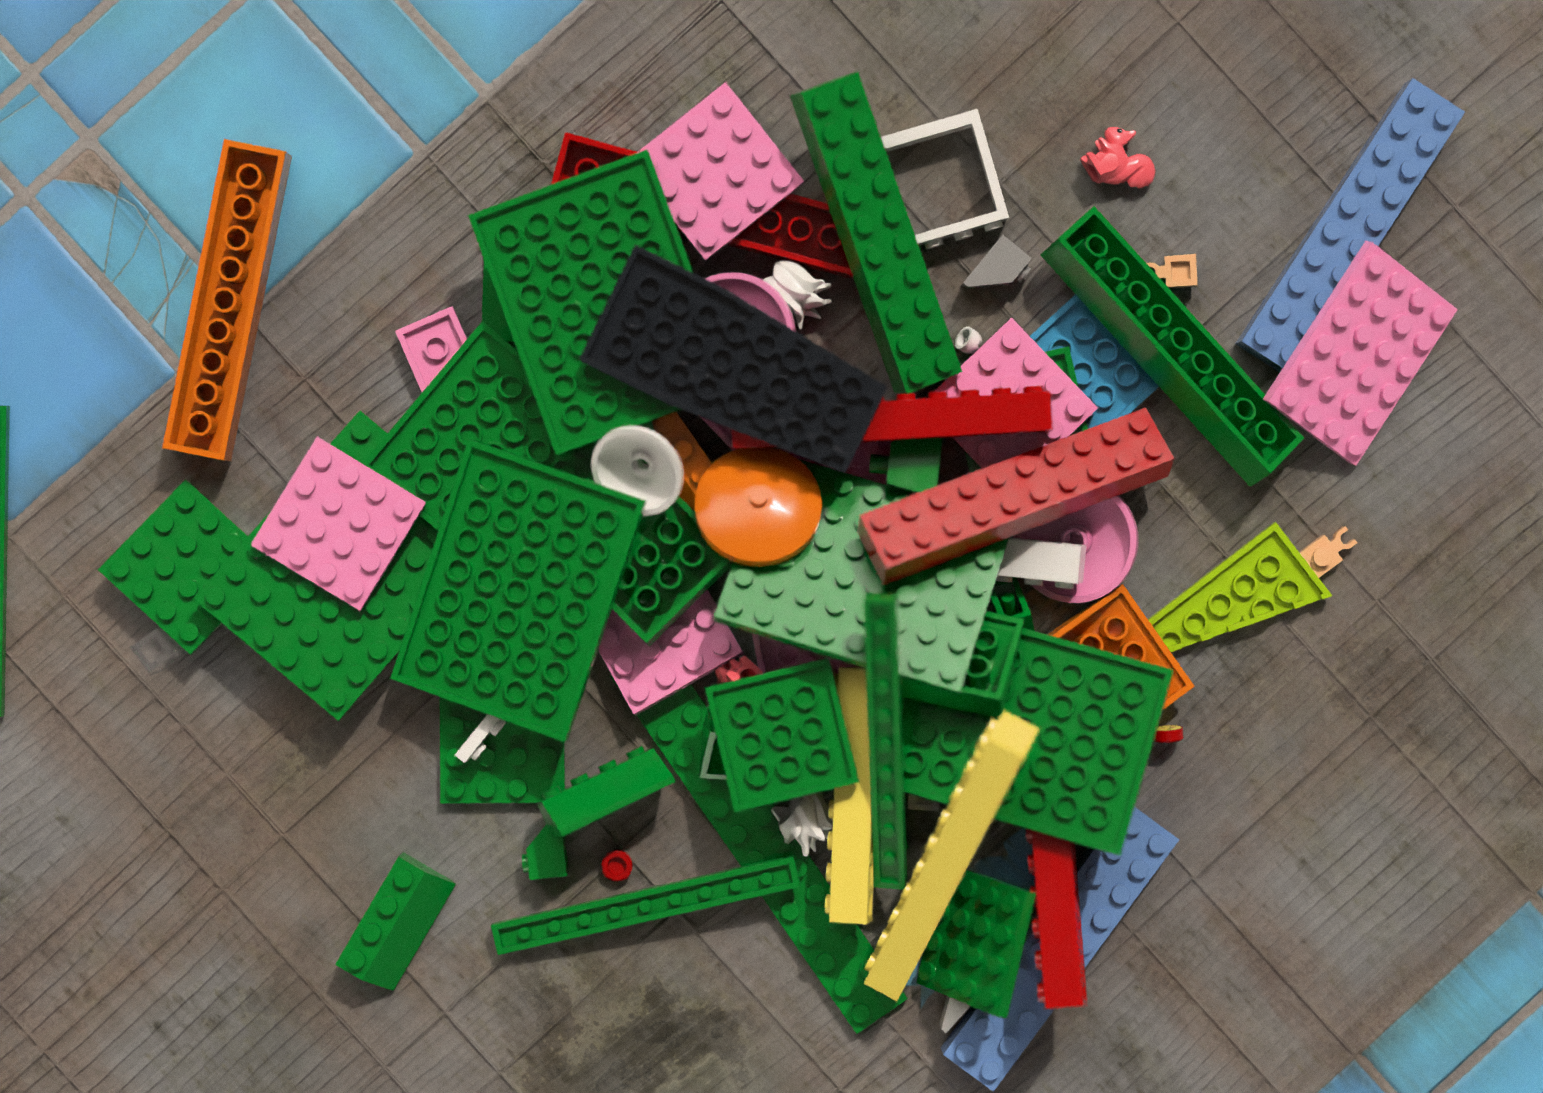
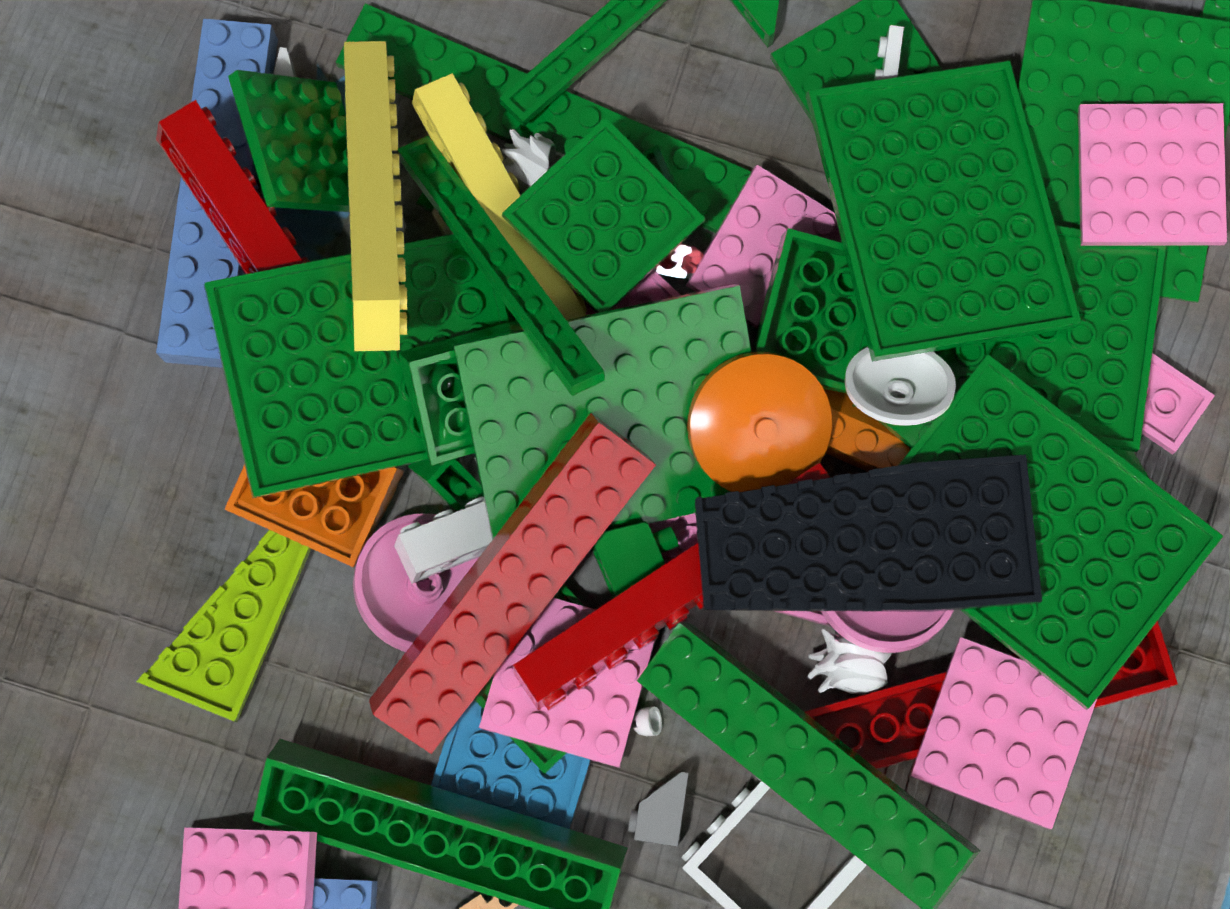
camera: 155 degrees right, 10 degrees down
green slope [536,746,676,837] -> none
red tile [601,849,633,882] -> none
red tile [1154,725,1184,743] -> none
light nougat plate [1299,526,1357,578] -> none

